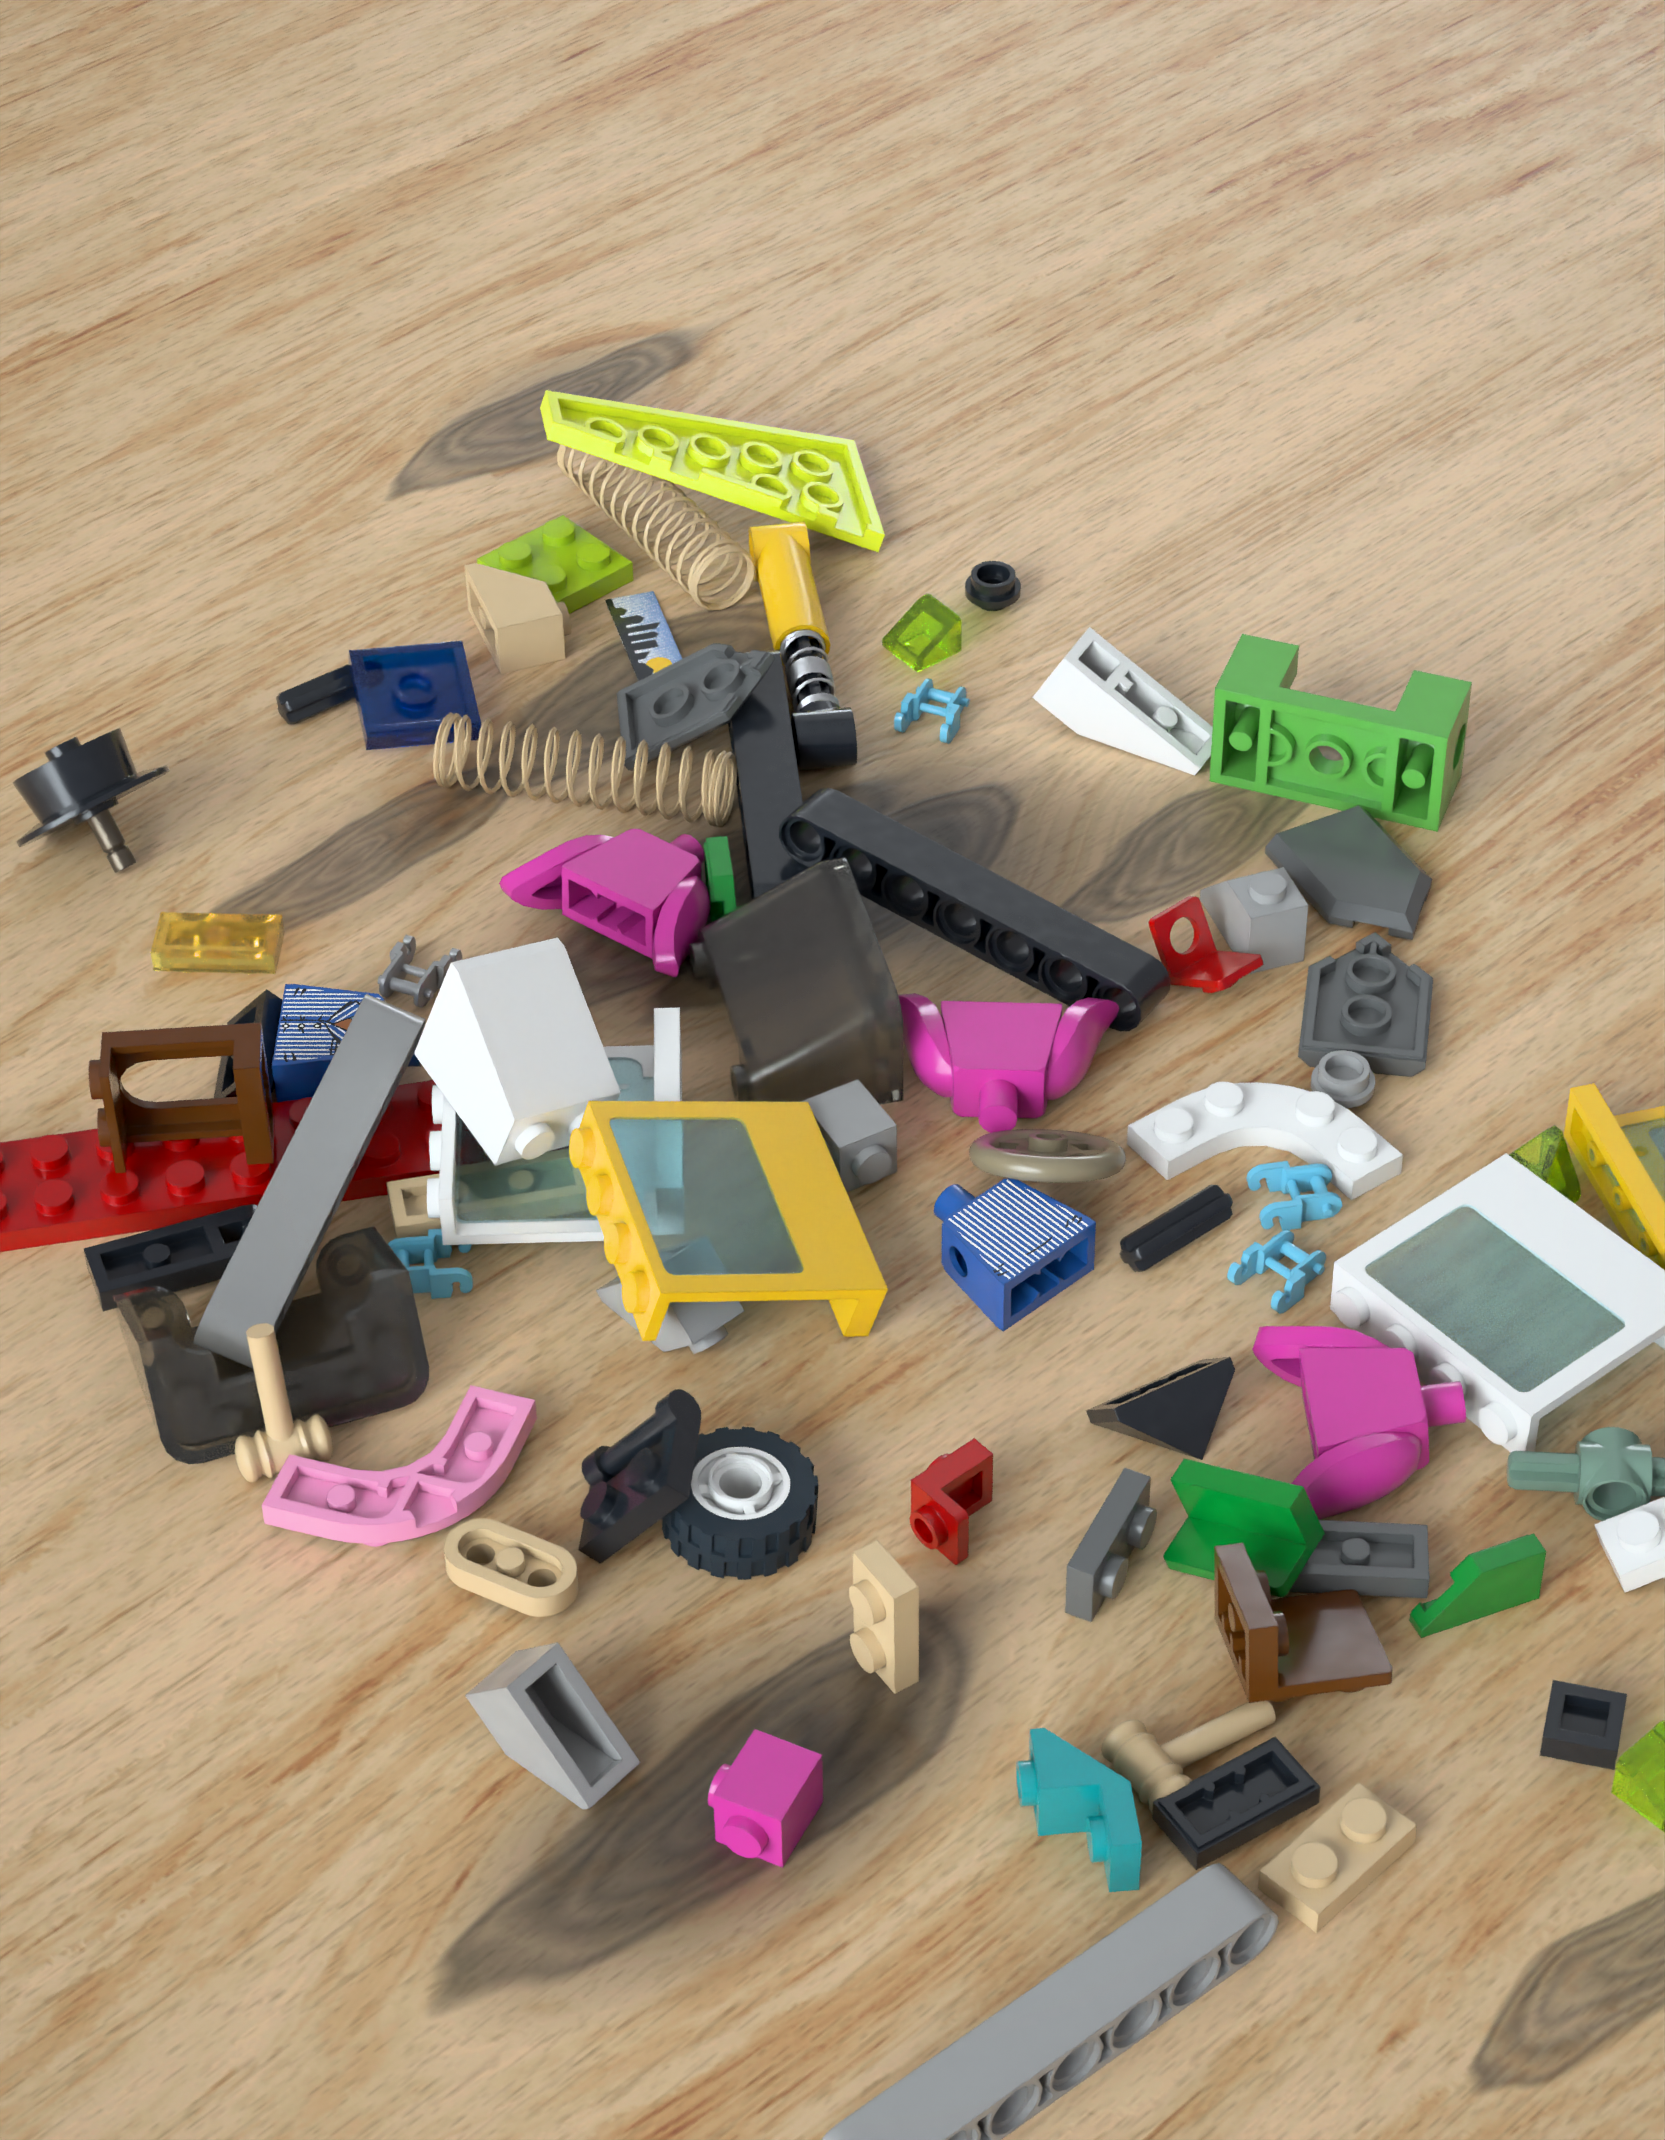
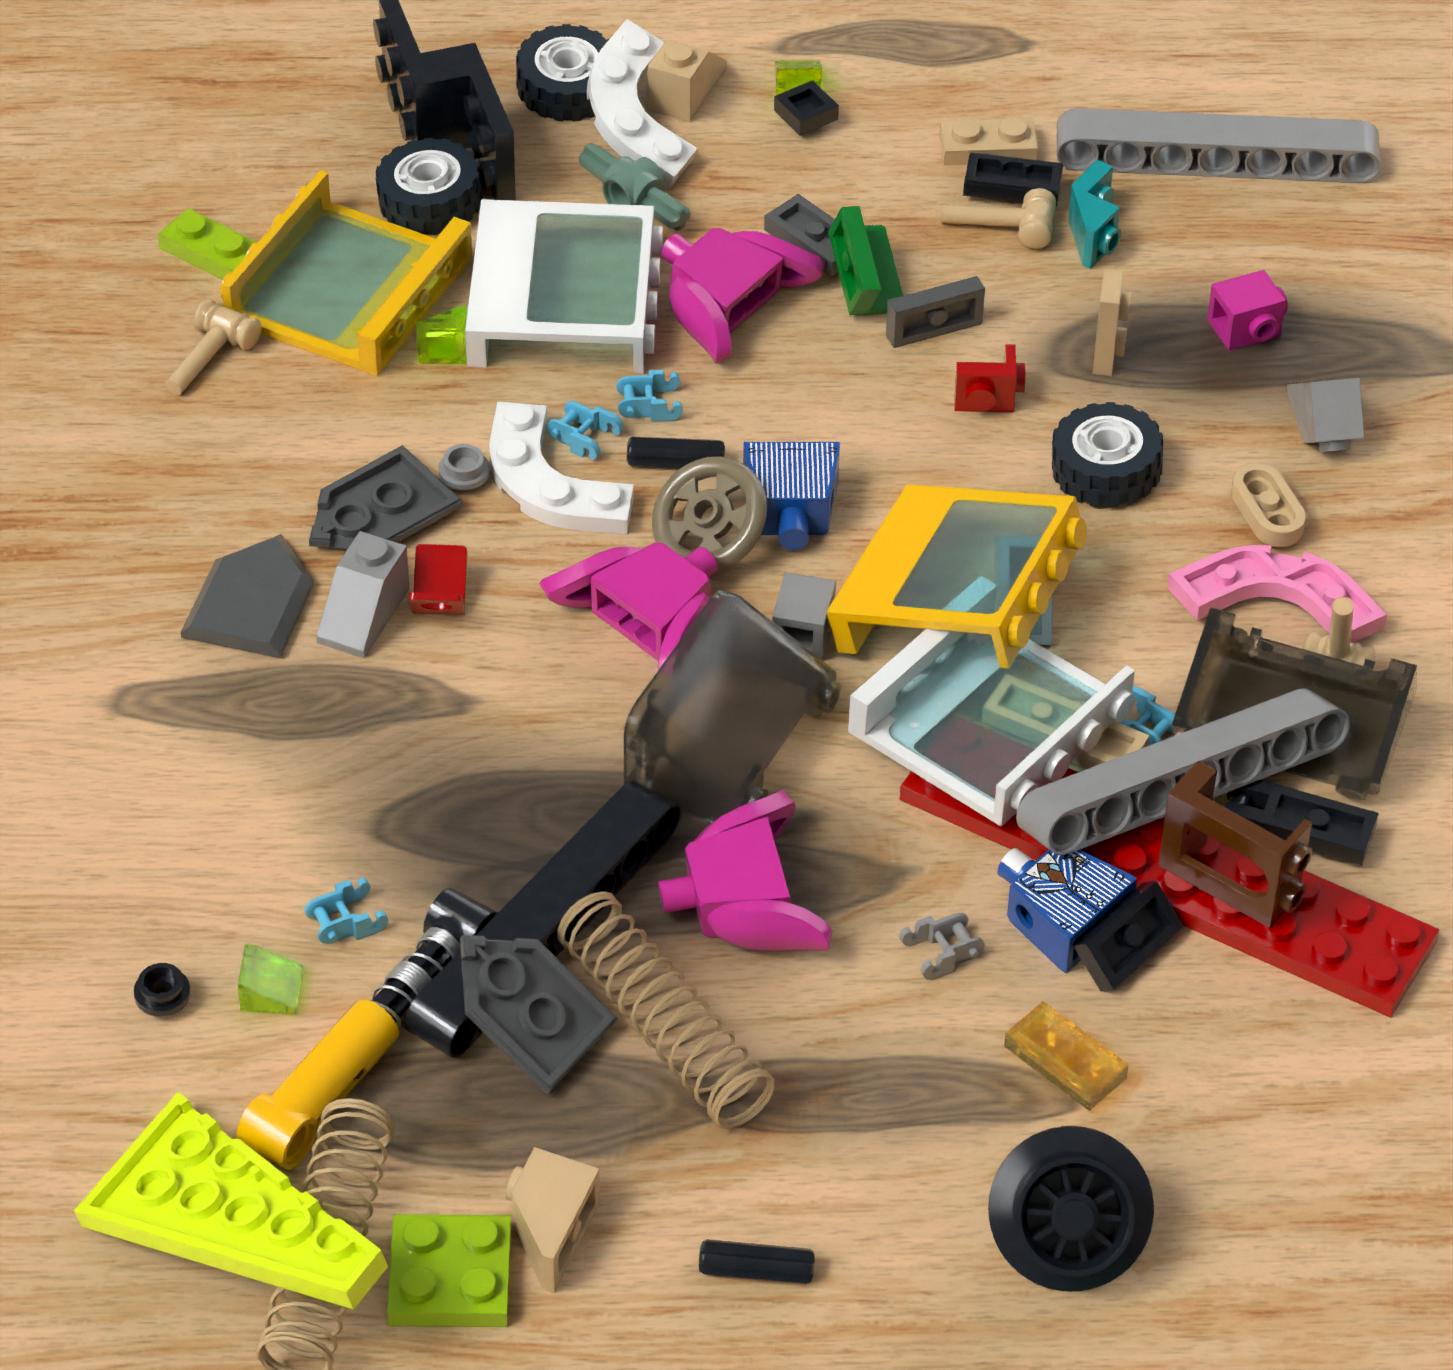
camera: 140 degrees left, 5 degrees up
clear blue tile [348,641,482,750] -> none
white slope [414,938,621,1166] -> none
black plate [578,1389,701,1564] -> none
sticker [605,591,682,681] -> none
green tile [703,836,740,957] -> none
black beam [779,788,1171,1032] -> none
white slope [1032,627,1213,775] -> none
black slope [1086,1357,1235,1460] -> none
bright green plate [1209,634,1472,832] -> none
reddish brown bracket [1214,1543,1392,1703] -> none
green tile [1409,1534,1546,1638] -> none

